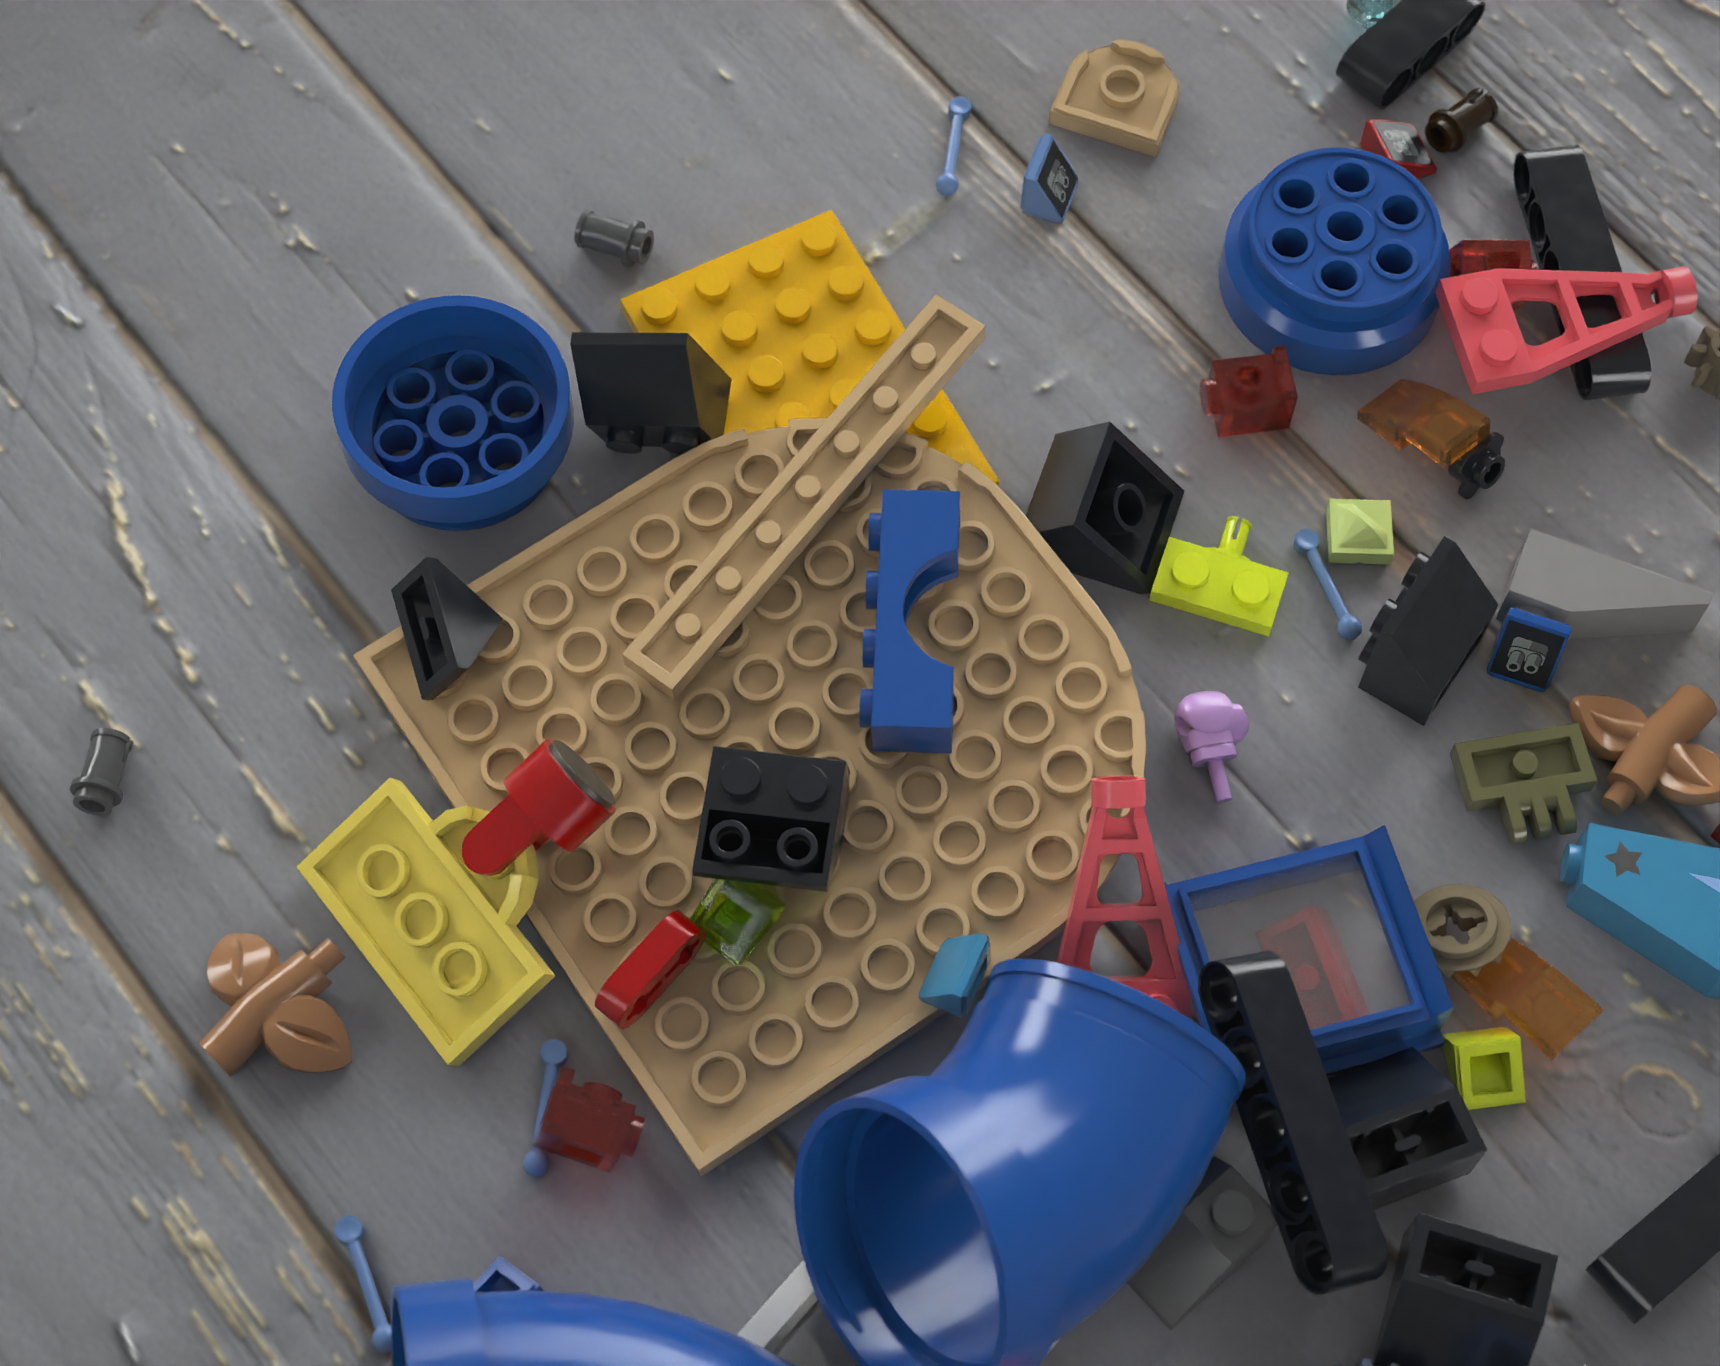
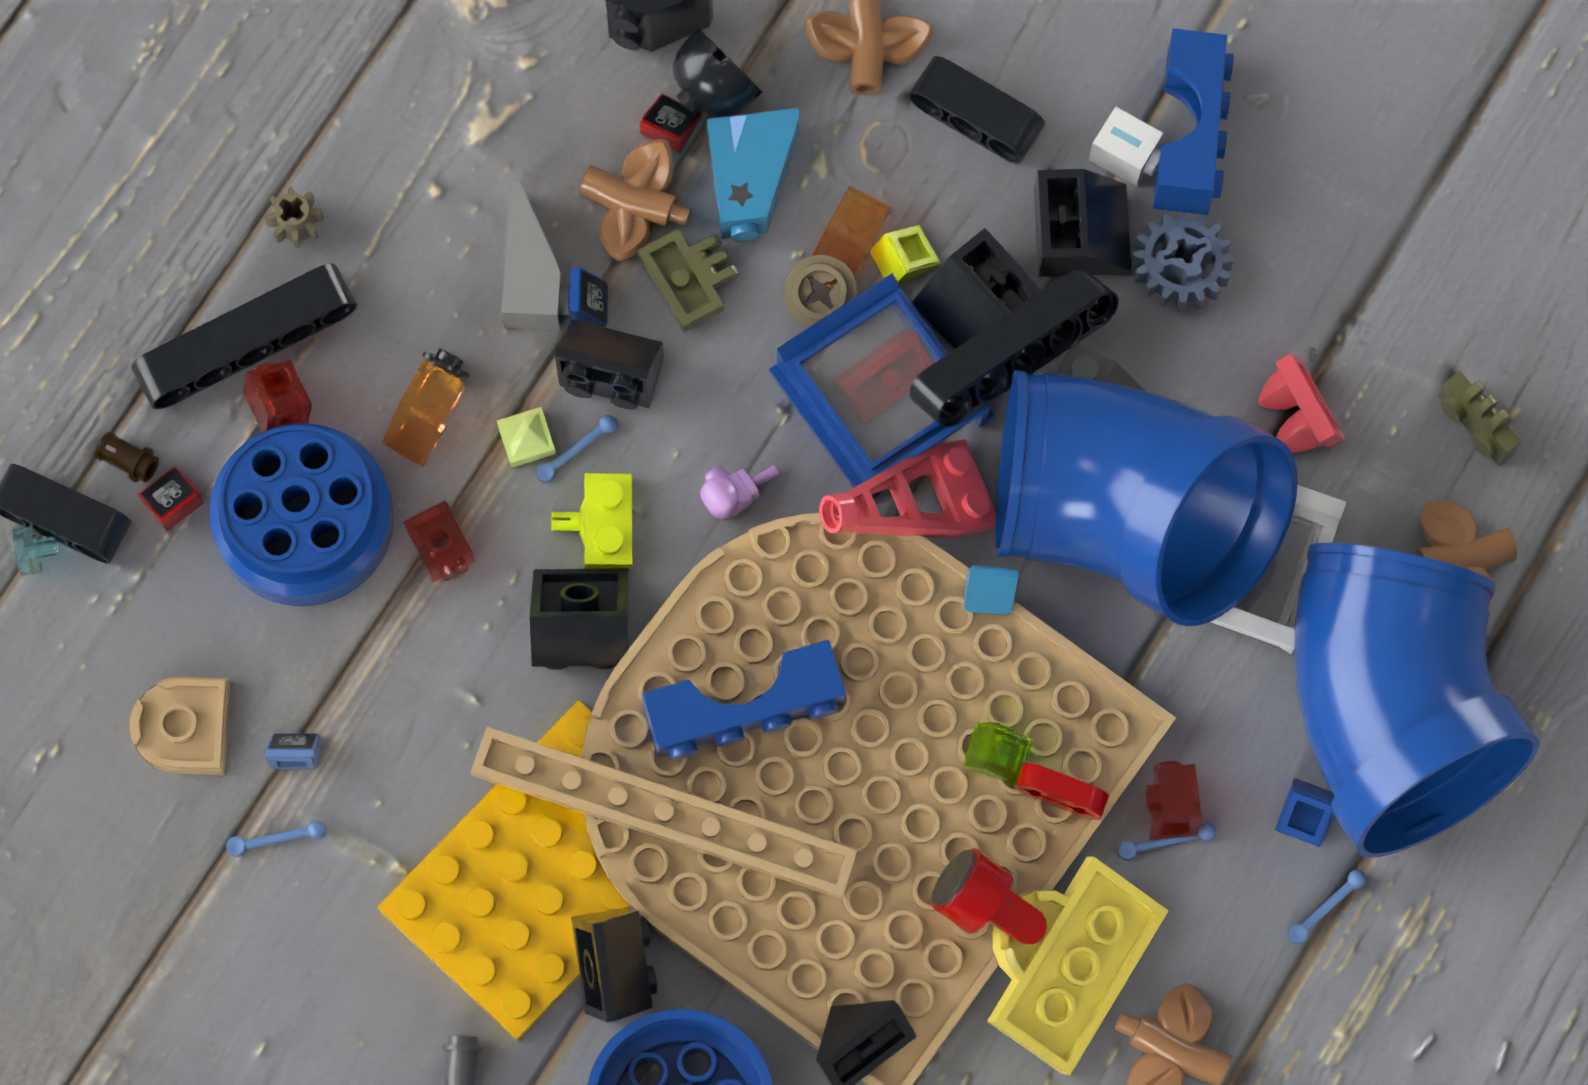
camera: 110 degrees left, 10 degrees up
black slope [692,746,850,892] -> none
coral plate [1435,266,1697,395] -> none

